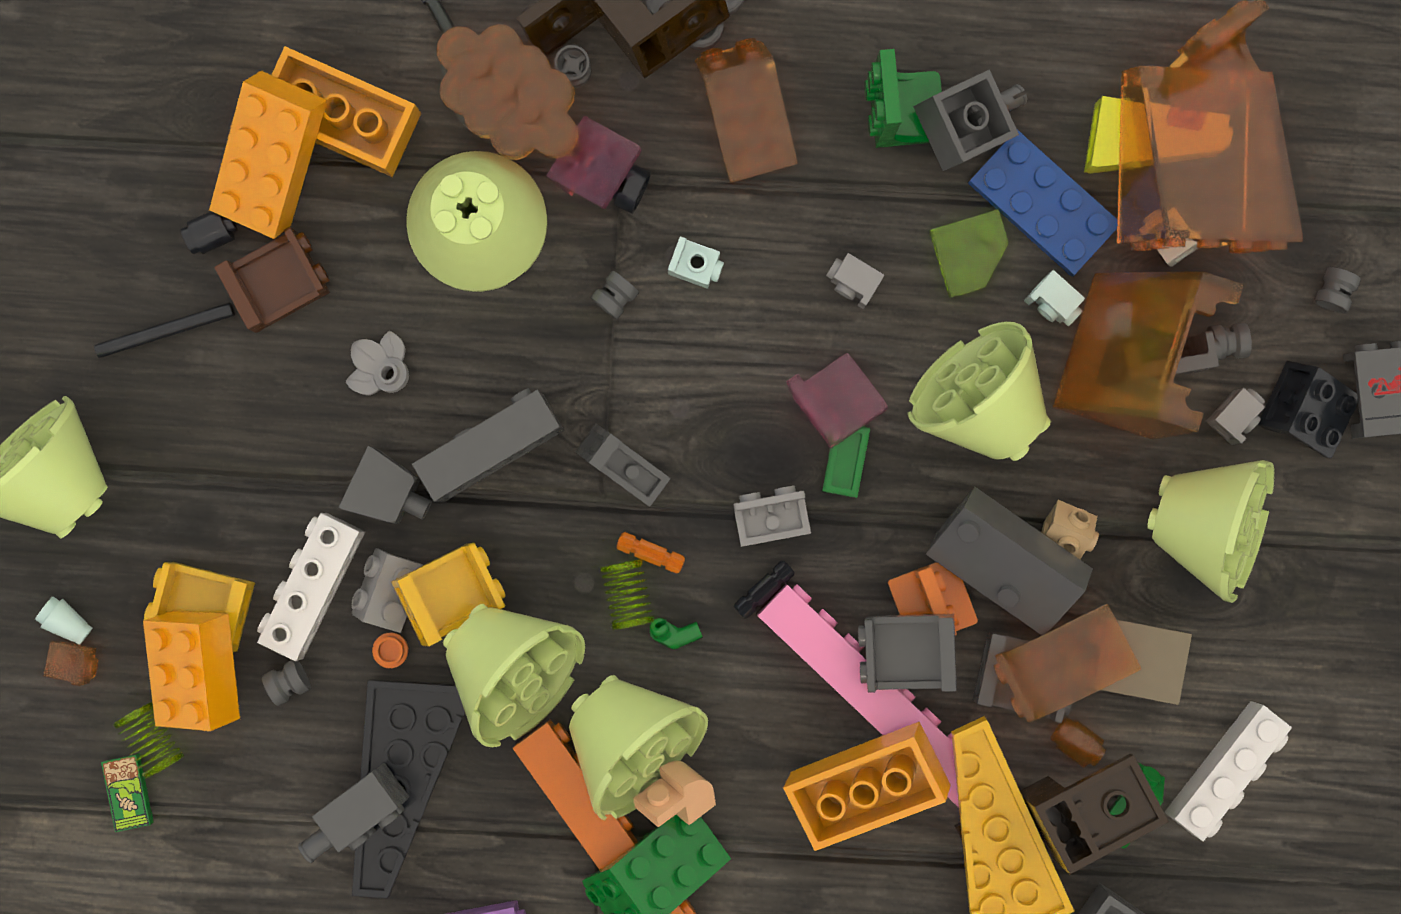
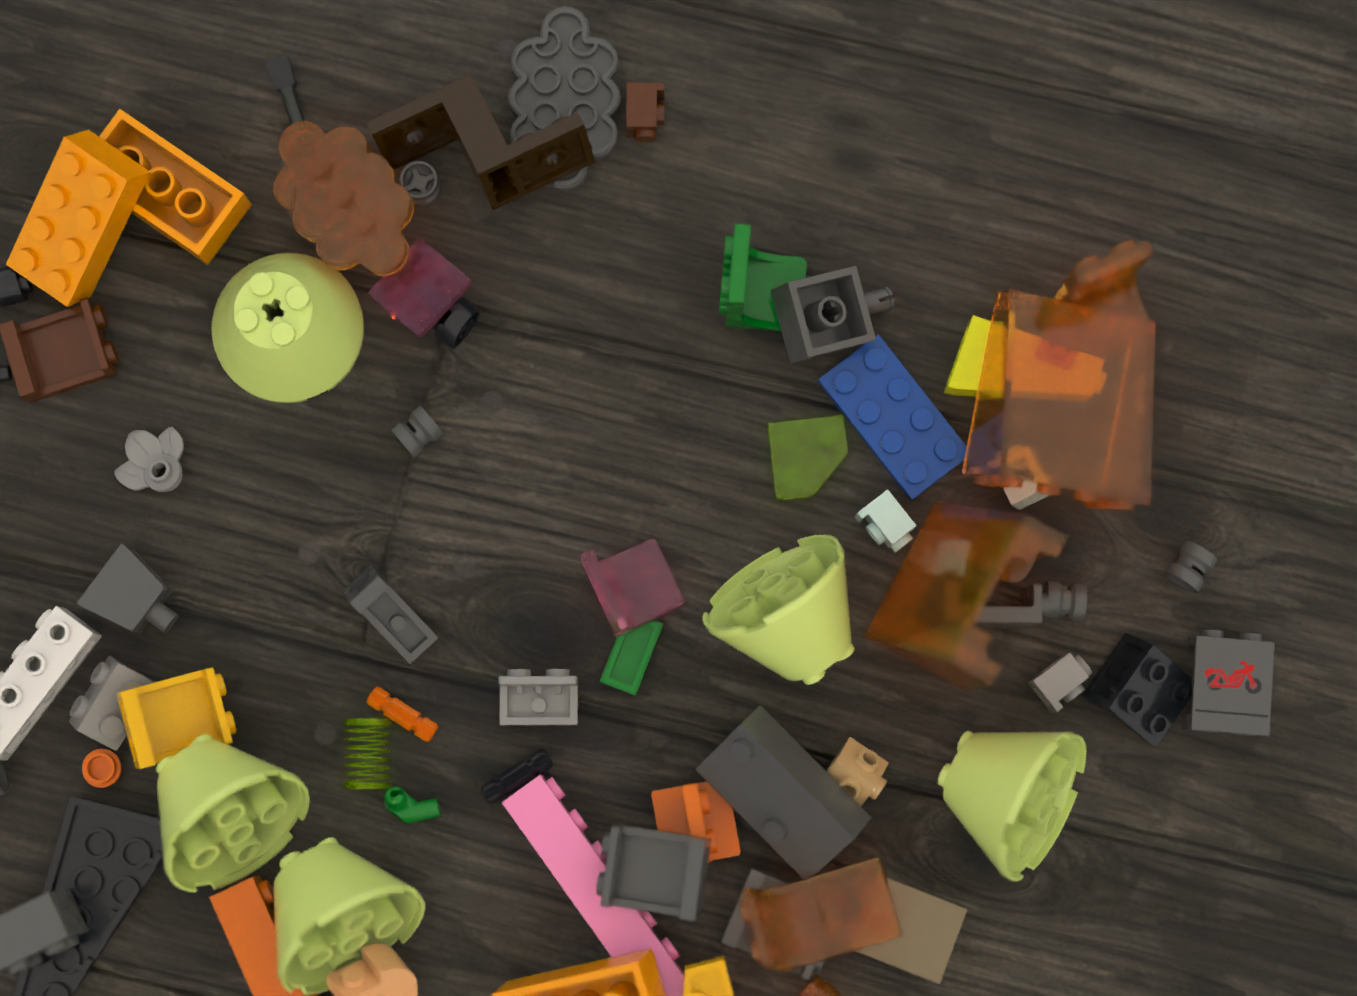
camera: 10 degrees right, 5 degrees down
dark grey brick [412,388,565,502] -> none
light aqua brick [668,236,724,289] -> none
clear orange bracket [695,38,798,183] -> none
light grey brick [826,253,884,309] -> none

